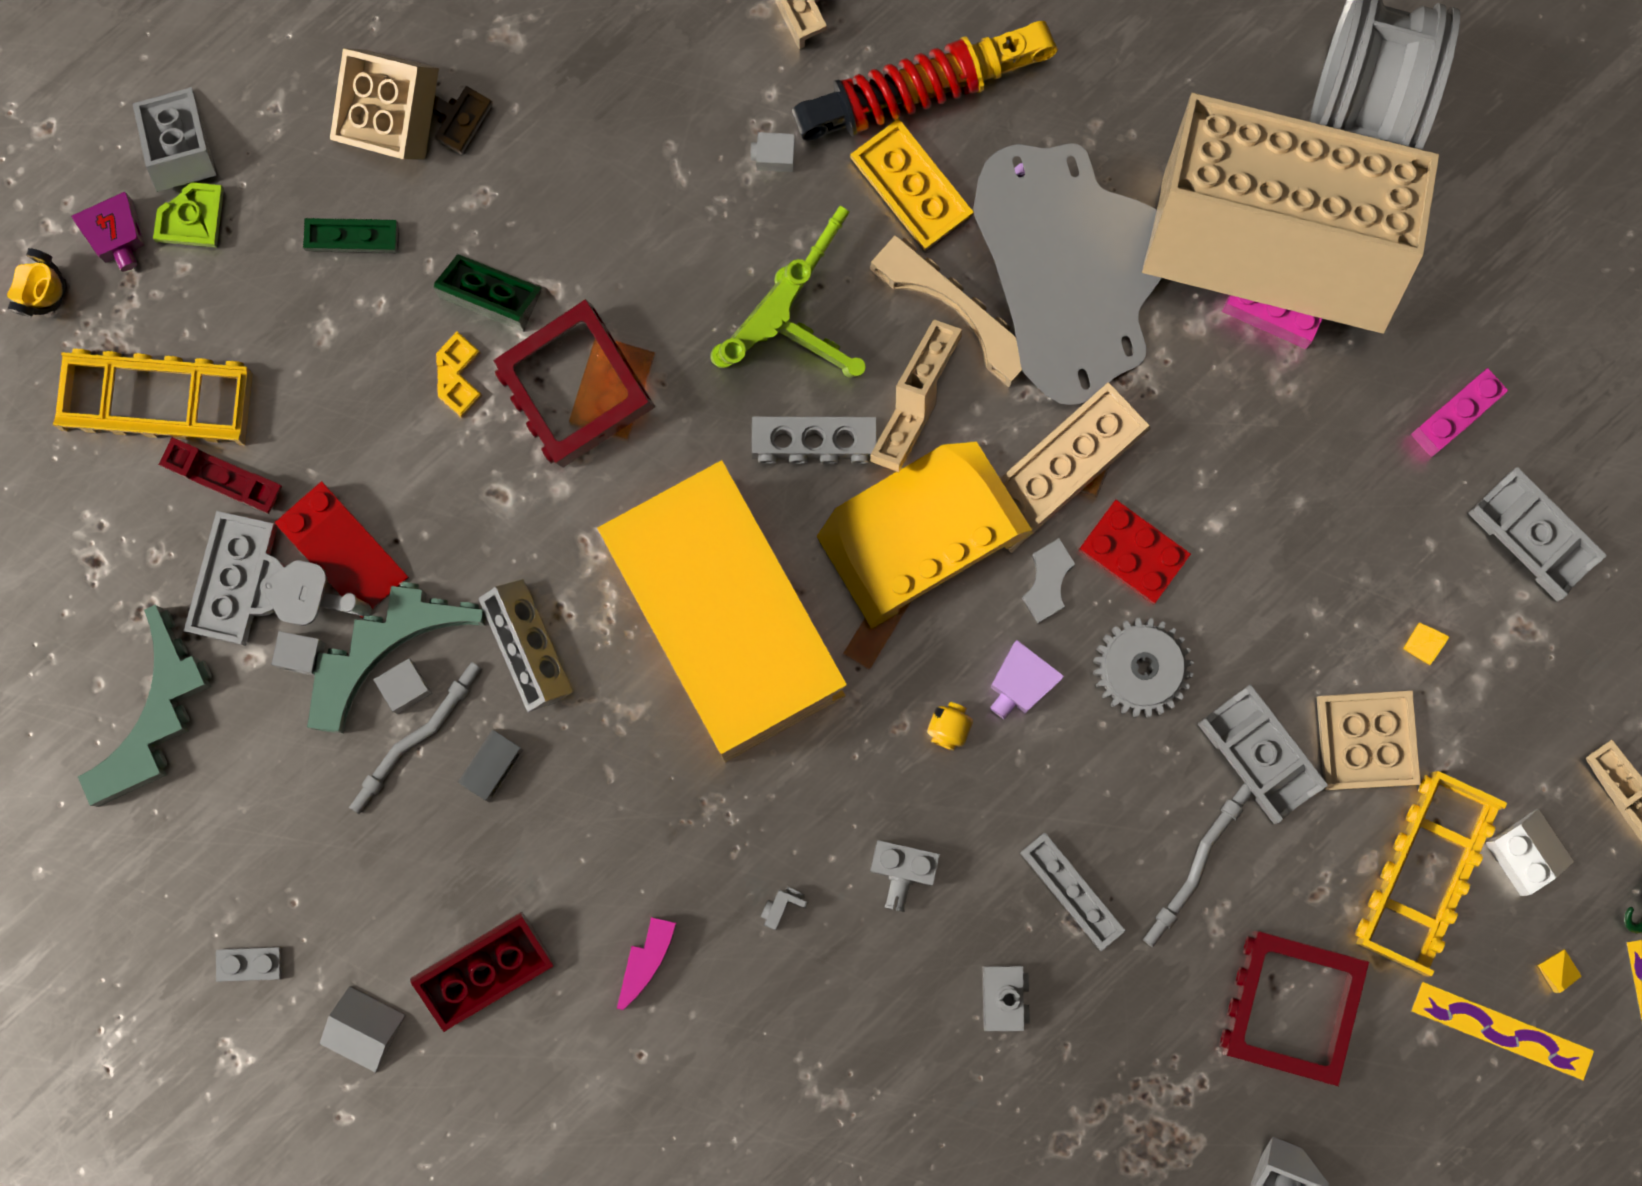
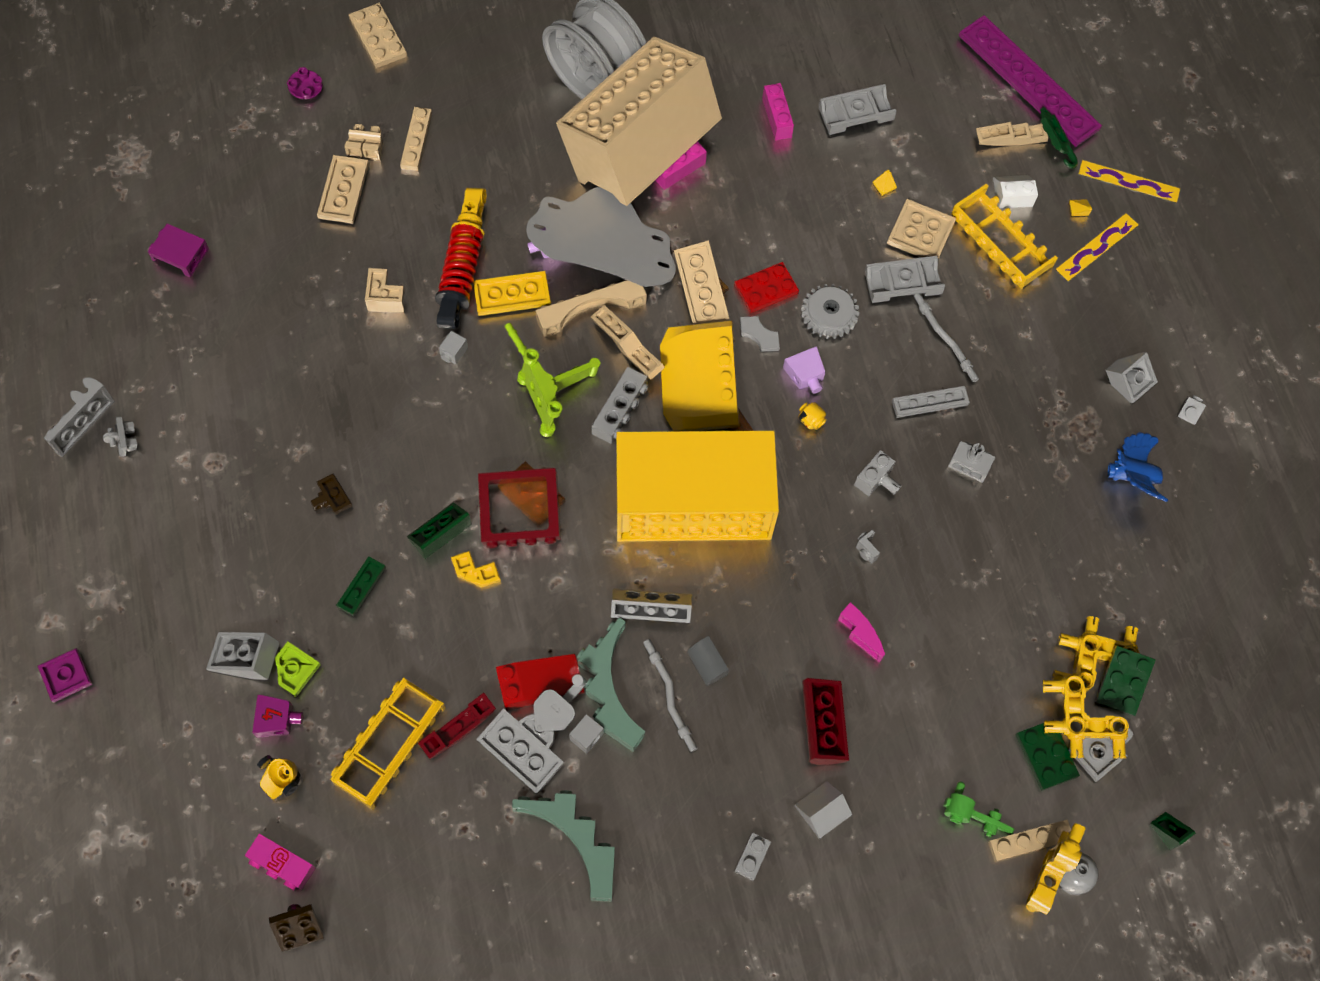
camera: 65 degrees left, 15 degrees down
tan slope [330,48,439,159] -> none
light grey piece [373,658,433,714] -> none
dark red piece [1219,931,1369,1087] -> none

